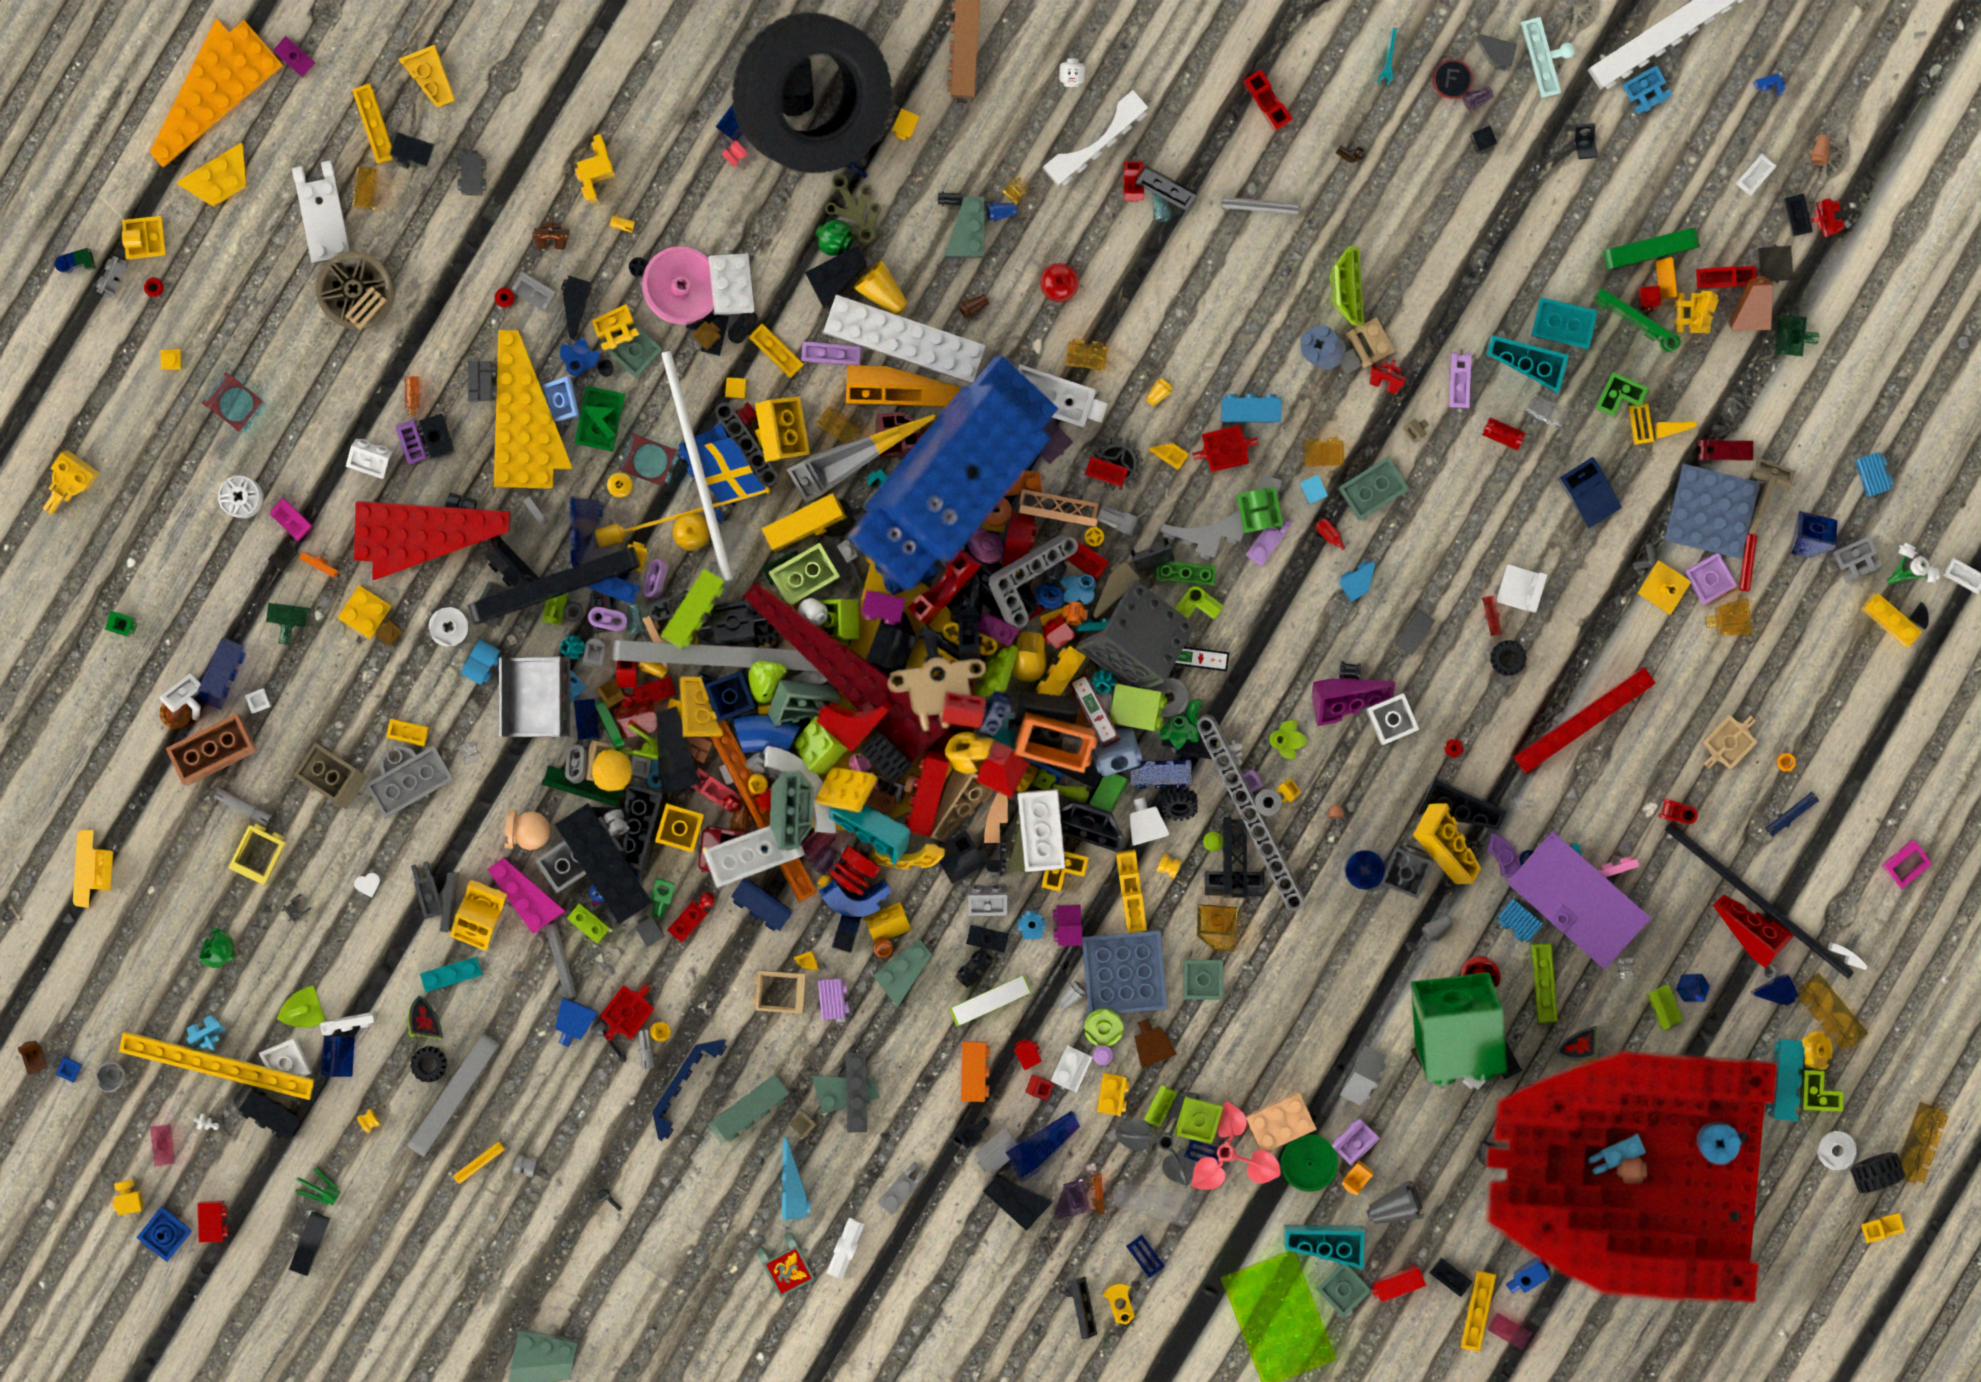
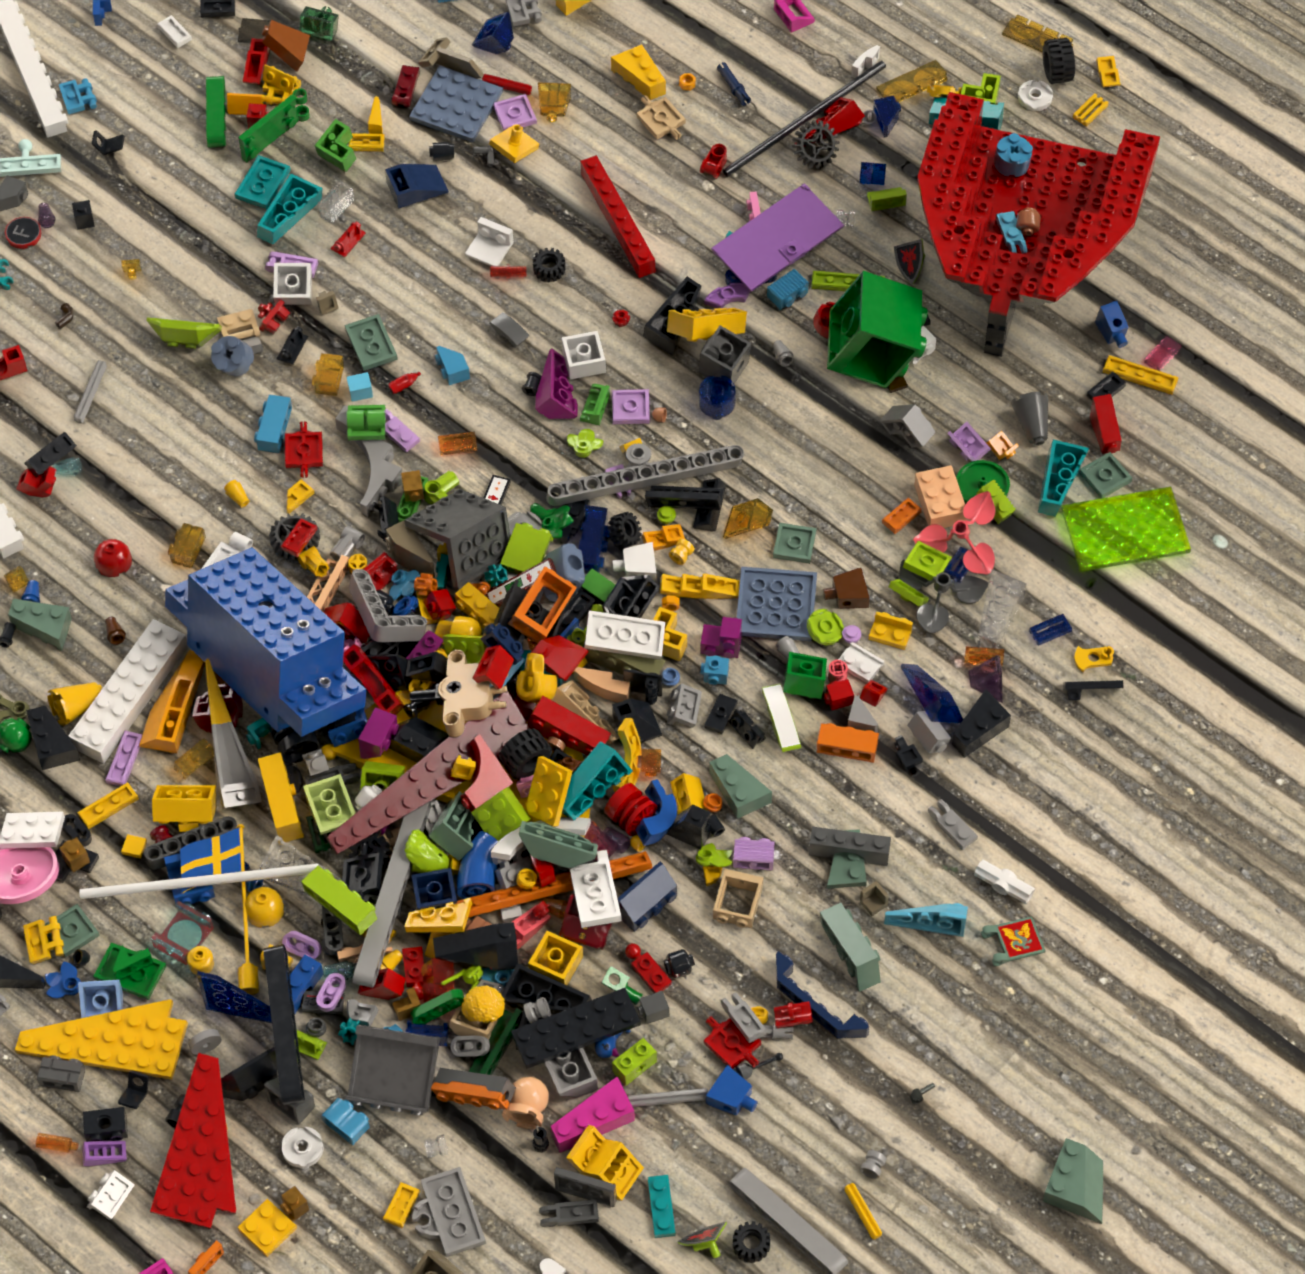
camera: 80 degrees left, 30 degrees down
none -> black bracket [118,1070,149,1109]
none -> clear yellow tile [121,259,142,280]
none -> white brick [273,263,312,305]
none -> black hinge [277,326,309,365]
none -> yellow piece [297,546,330,578]
none -> pearl gold brick [401,470,424,502]
none -> black brick [429,142,454,160]
none -> piece [431,1068,516,1110]
none -> clear orange plate [438,431,477,455]
none -> yellow tile [451,755,476,780]
none -> orange arm [471,582,490,595]
none -> black pin [533,1127,549,1152]
none -> bright green hinge [580,384,610,426]
none -> yellow wedge [611,44,666,100]
none -> lavender tile [612,389,650,424]
none -> clear orange bracket [641,749,661,777]
none -> light orange slope [642,524,685,551]
none -> medium blue plate [661,668,680,687]
none -> light orange tile [662,595,680,612]
none -> black head [664,949,695,978]
none -> lime plate [696,843,732,867]
none -> black hinge [710,814,725,837]
none -> light grey hinge [721,993,767,1043]
none -> red hips [774,1001,813,1028]
none -> green slope [783,652,827,699]
none -> dark grey gear [792,120,840,169]
none -> coral wheel [828,660,848,683]
none -> light grey slope [848,695,878,733]
none -> orange plate [882,497,922,534]
none -> lime brick [977,480,1015,524]
none -> yellow tile [1073,93,1109,127]

